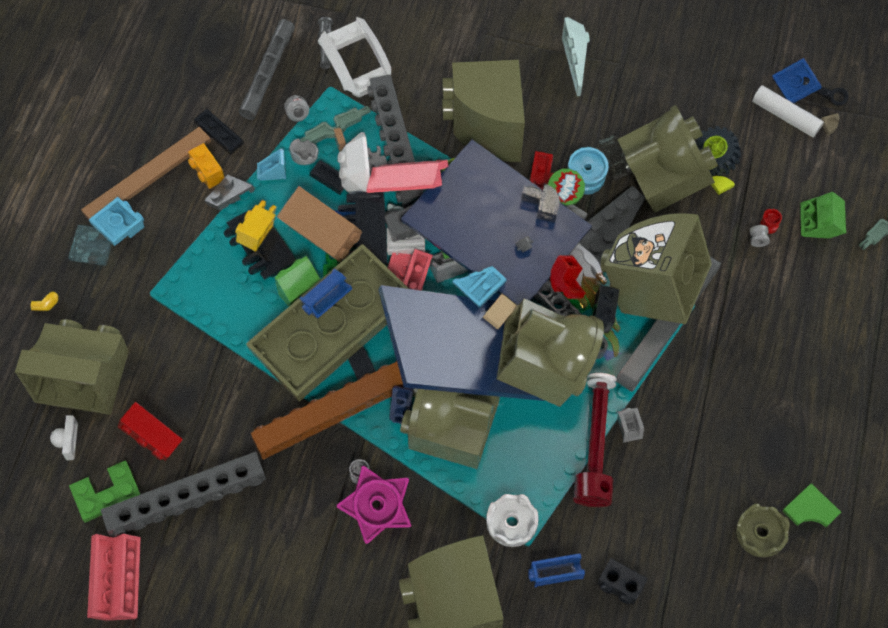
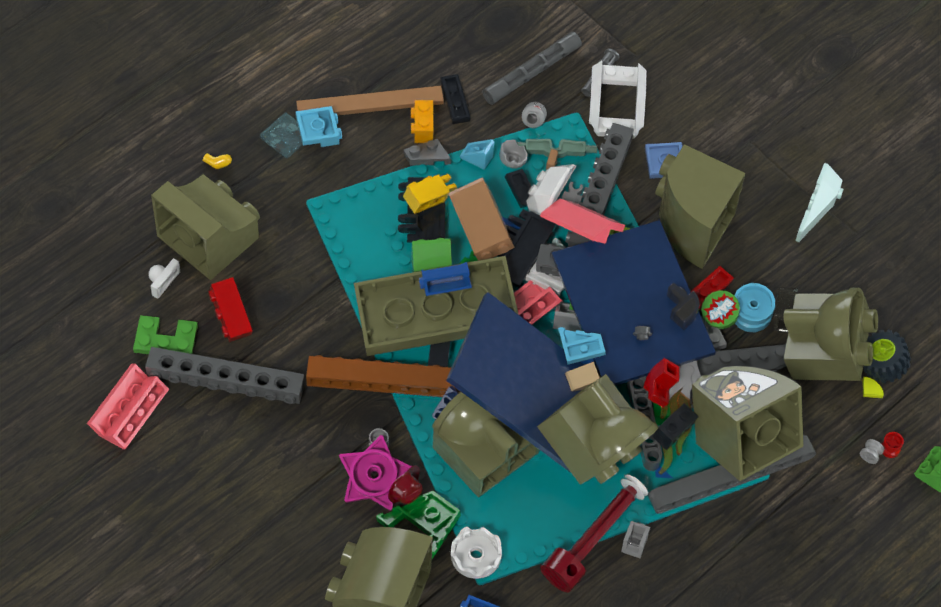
camera: 30 degrees right, 5 degrees down
none -> green wing [376,491,461,559]
none -> dark red piece [388,465,423,504]
none -> medium blue tile [645,142,682,178]

